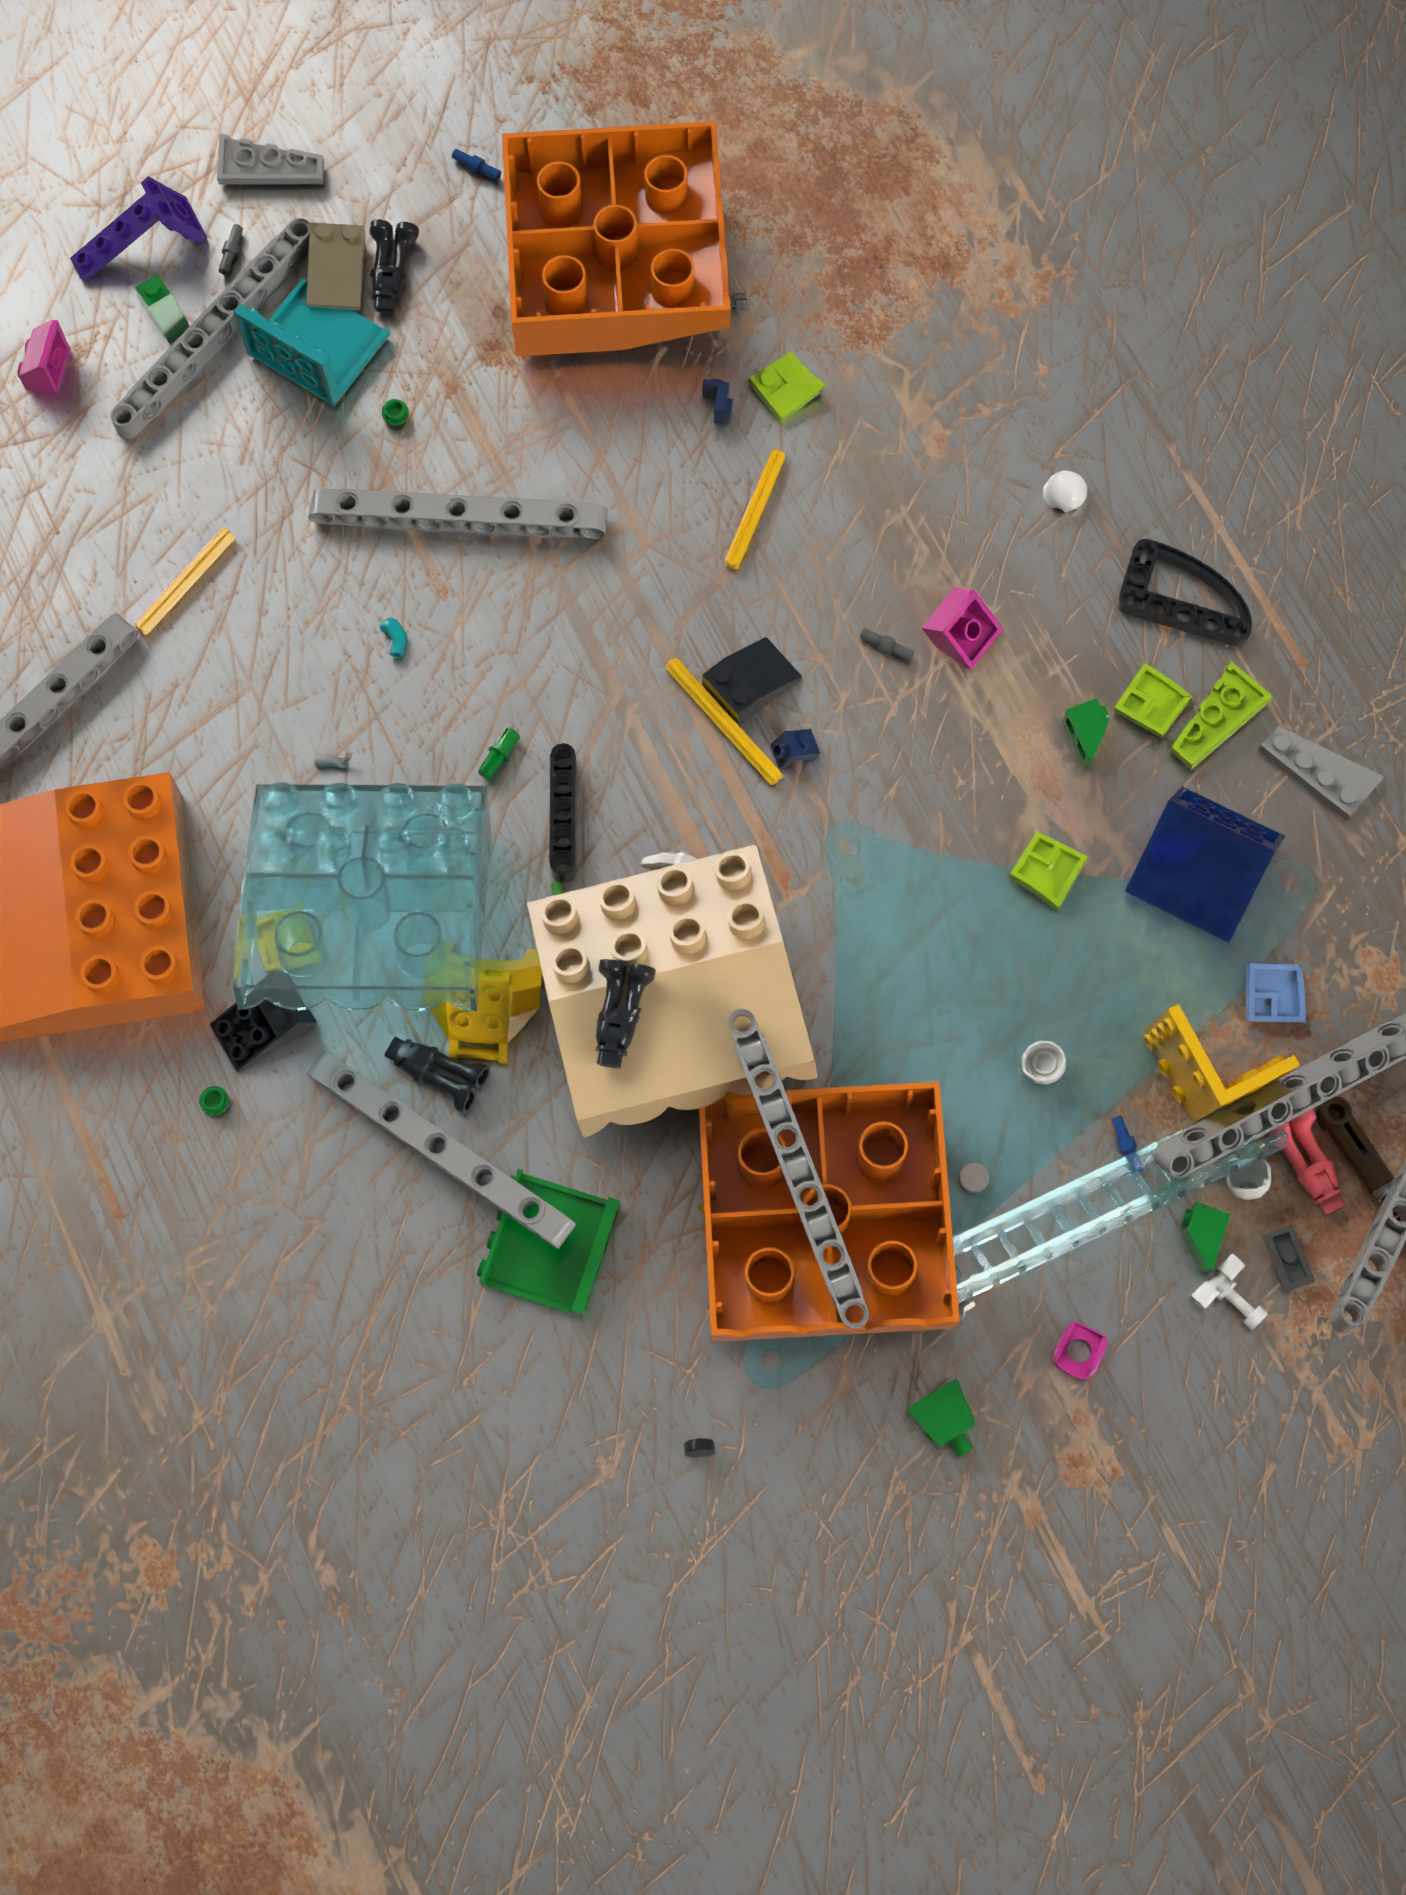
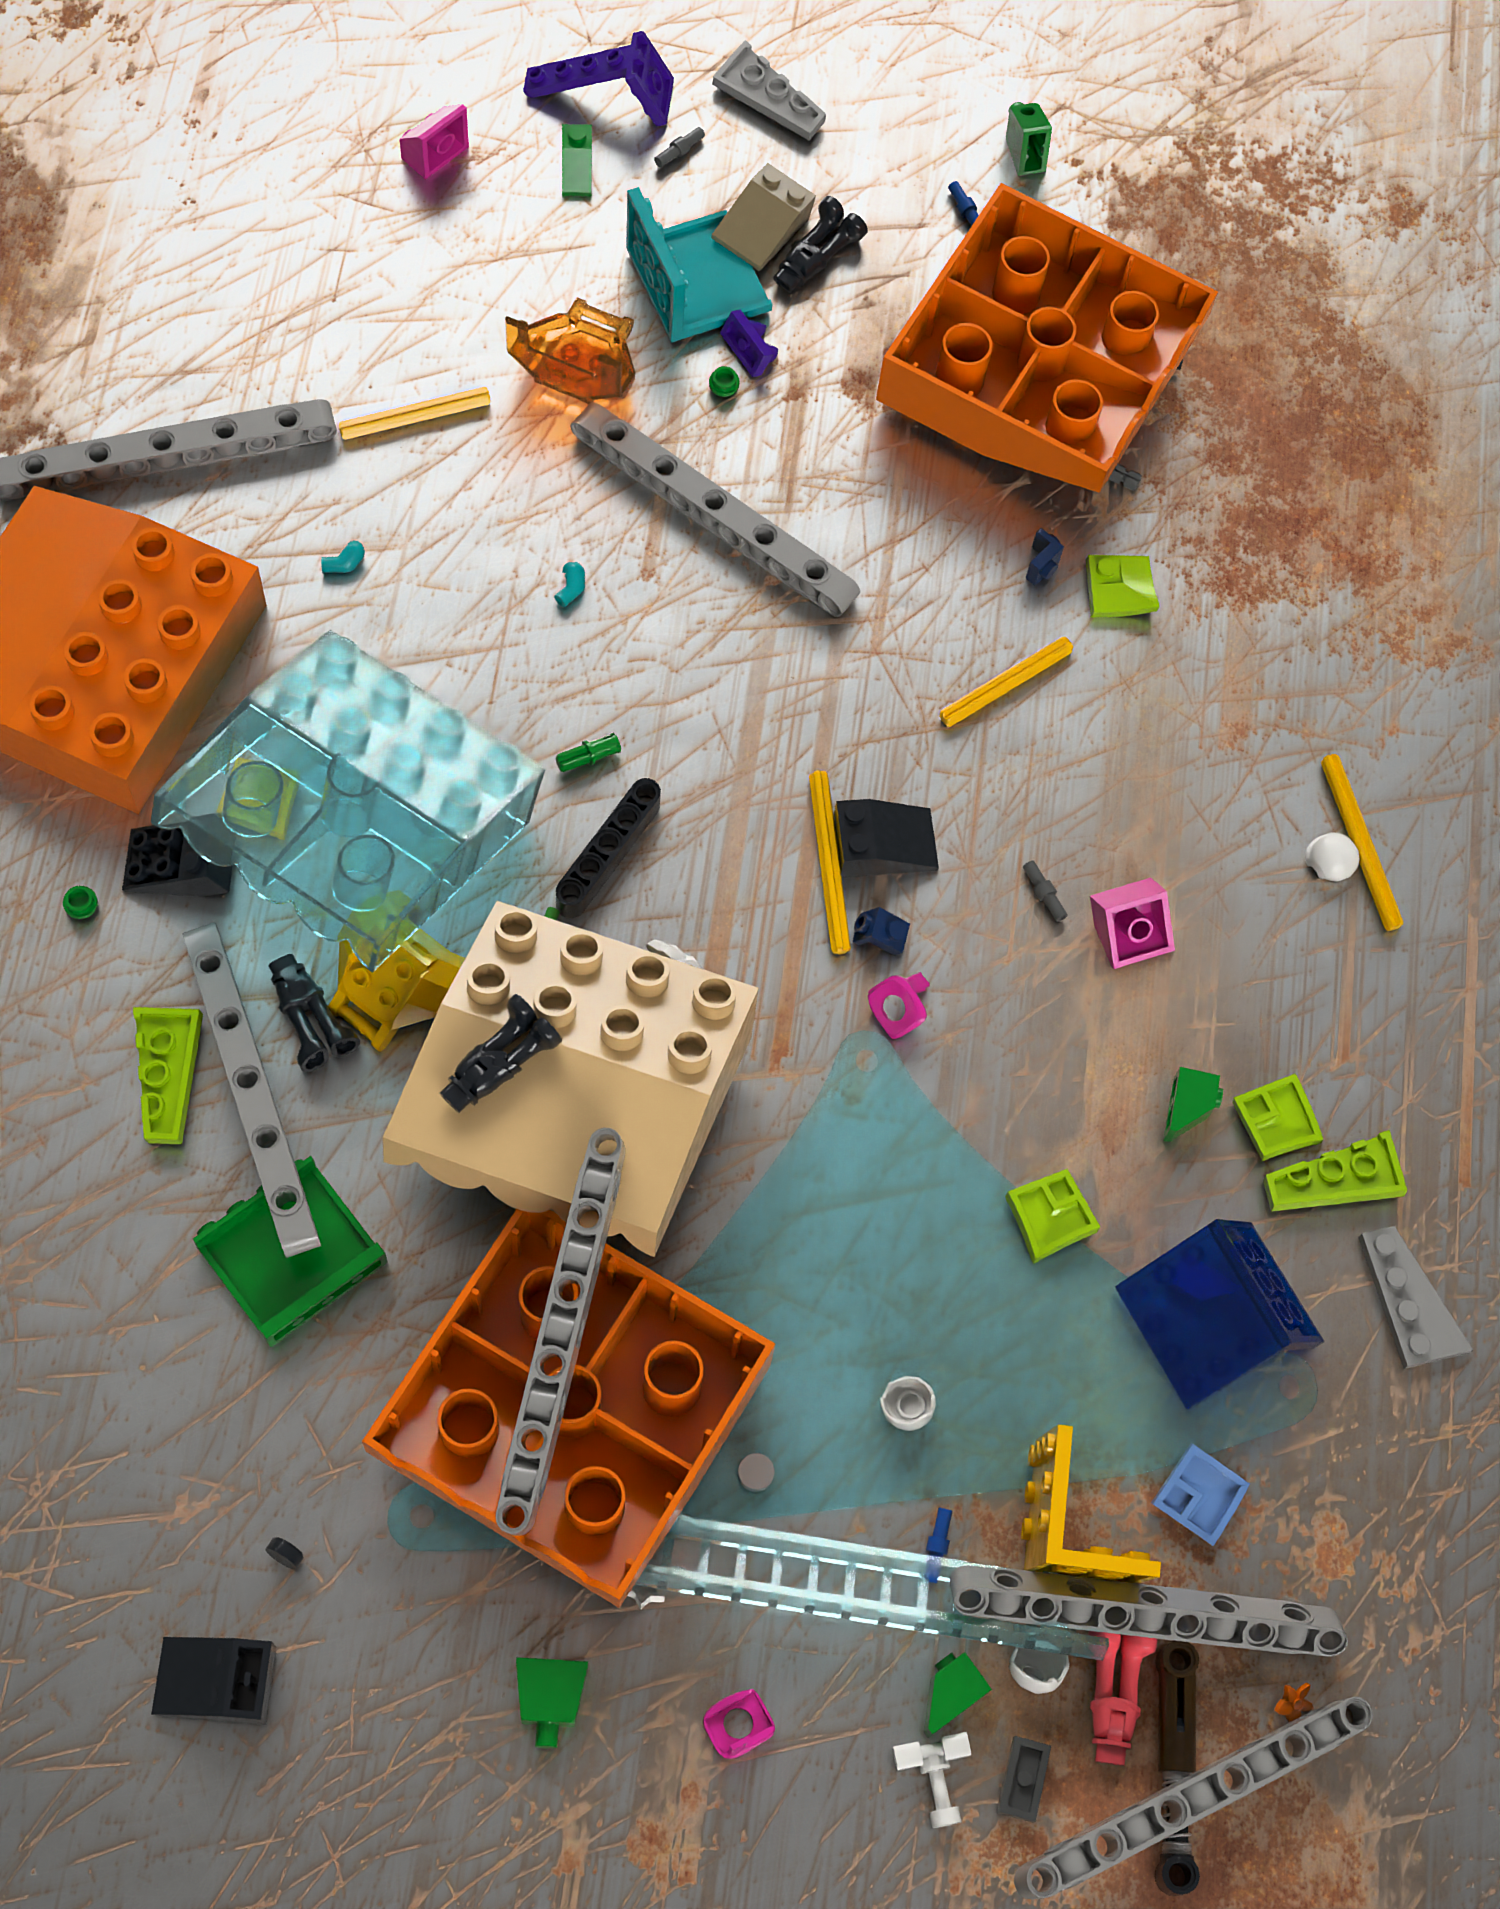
camera: 25 degrees right, 5 degrees down
light grey beam [110,218,311,439] -> none
light grey piece [314,754,352,769] -> none
black beam [1117,539,1252,647] -> none
none -> lime wing [133,1007,203,1144]
none -> black slope [151,1637,277,1725]
none -> teal arm [321,540,365,573]
none -> clear orange piece [505,297,635,404]
none -> dark purple tile [720,309,778,377]
none -> dark pink piece [868,972,930,1039]
none -> green torso [1006,102,1052,176]
none -> yellow axle [1321,754,1403,931]

